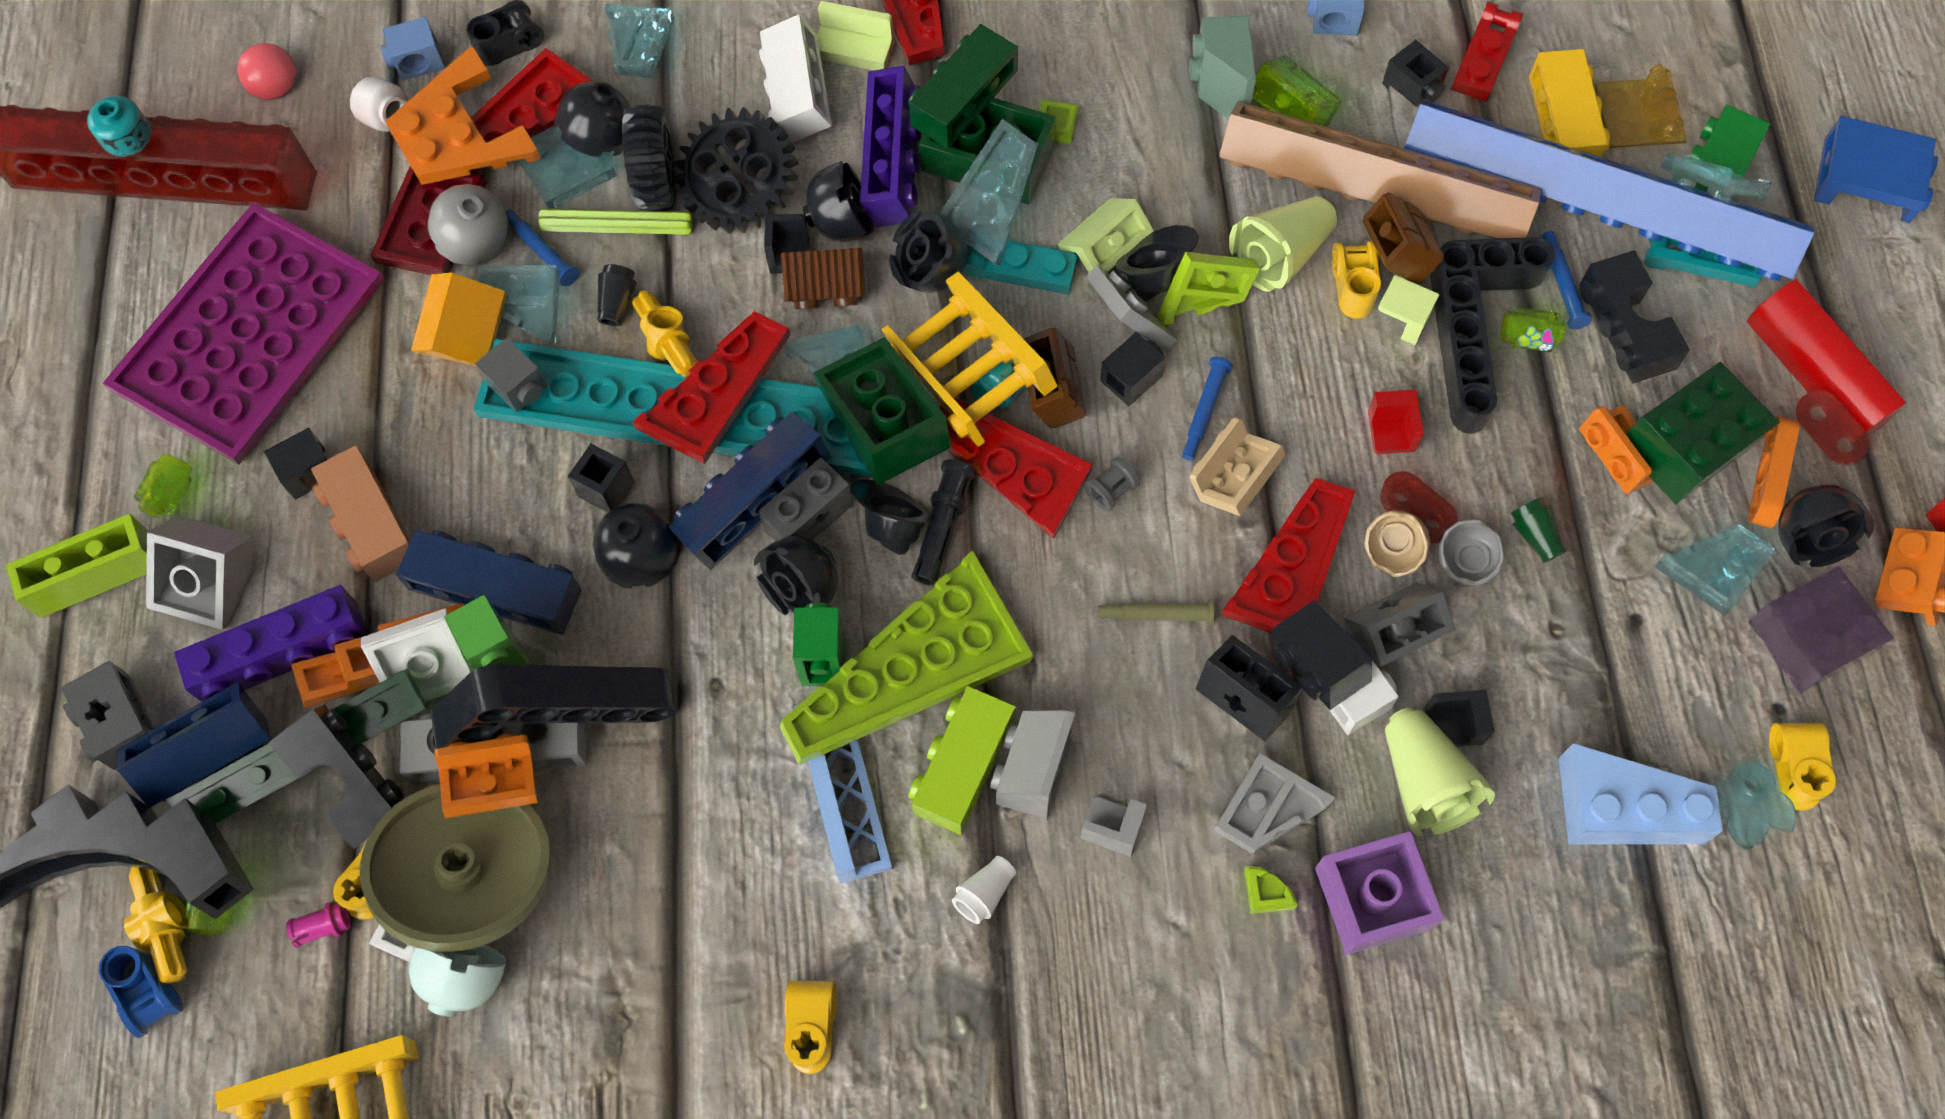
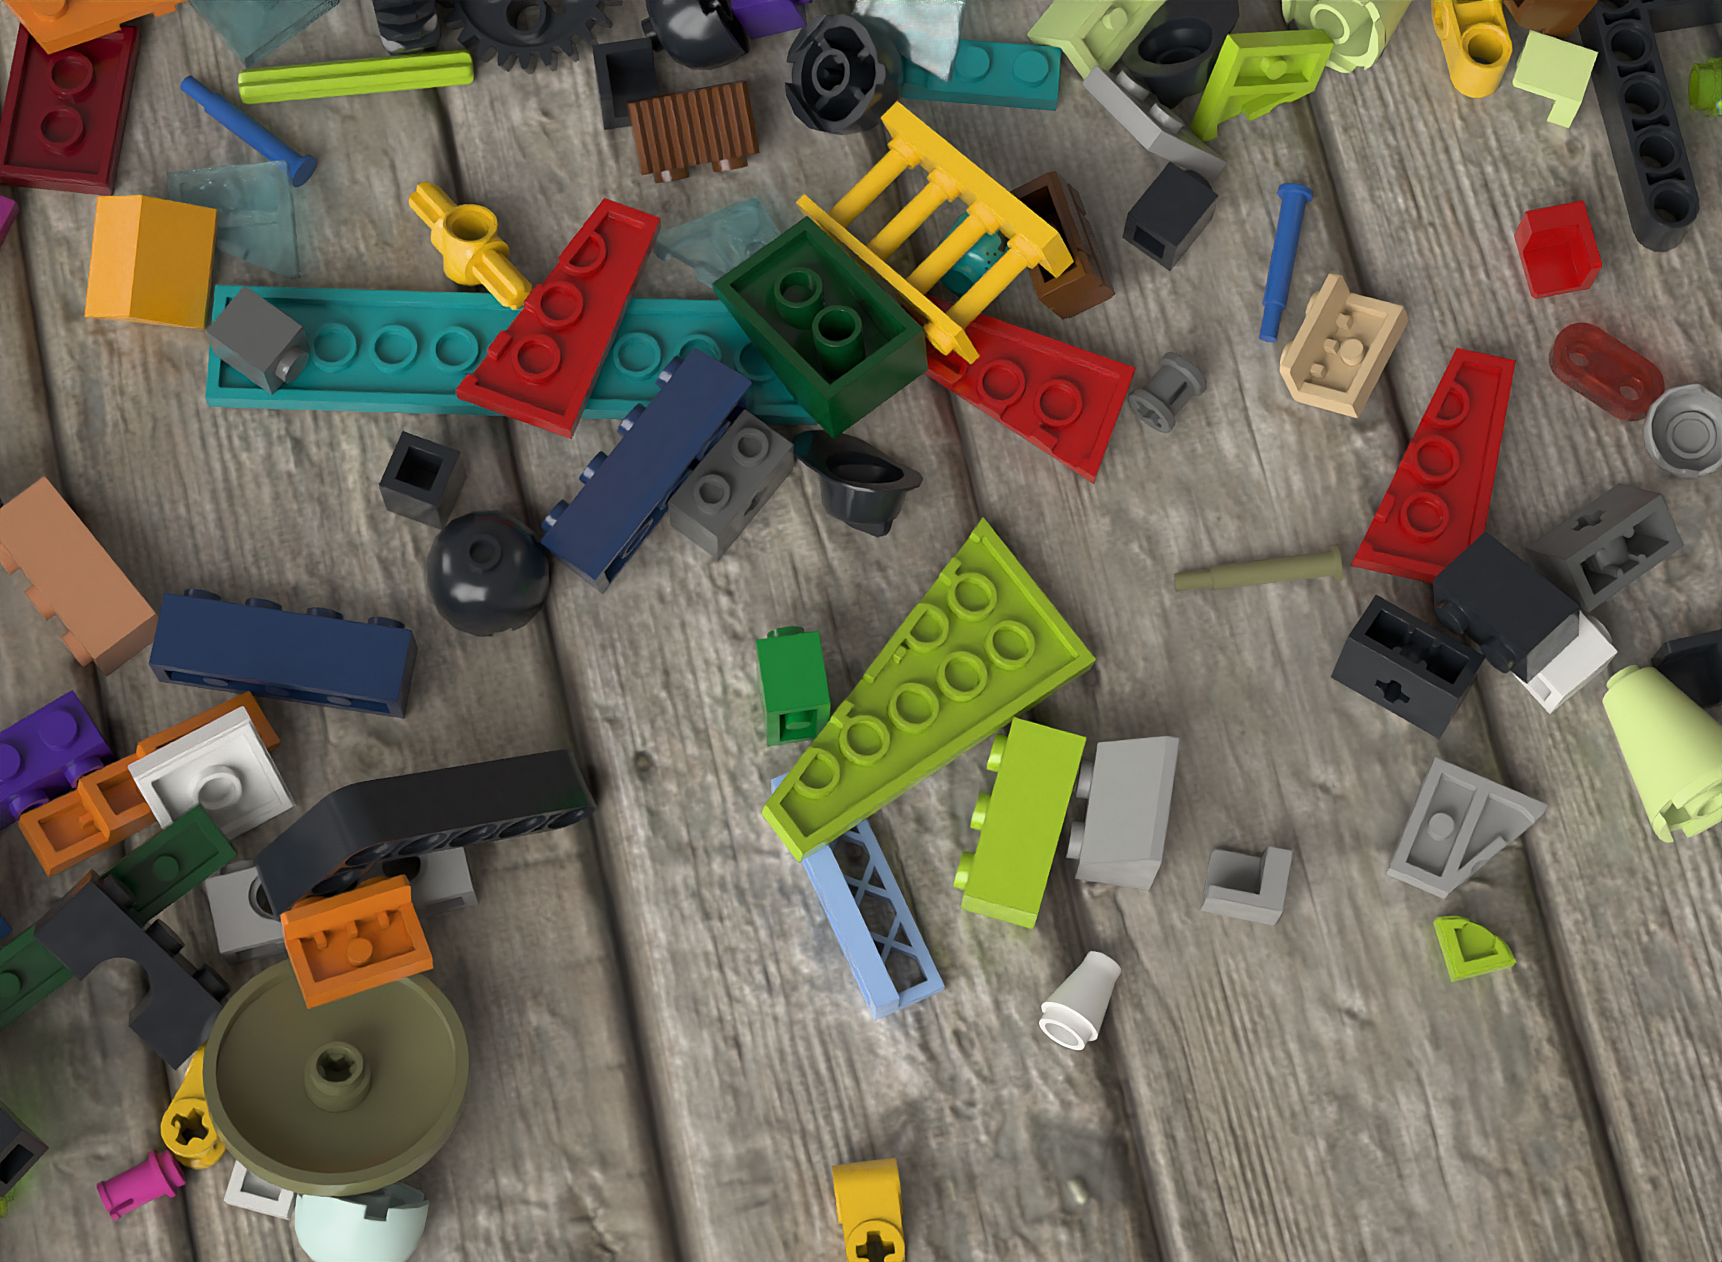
camera: 15 degrees left, 5 degrees up
light grey cylinder [427,184,509,266] -> none
bright green brick [444,595,531,669] -> none
black cone [597,264,637,327] -> none
black cylinder [754,535,838,616] -> none
black pin [911,459,978,586] -> none
medium lavender brick [1315,831,1444,955] -> none
tan hair [1364,510,1431,577] -> none

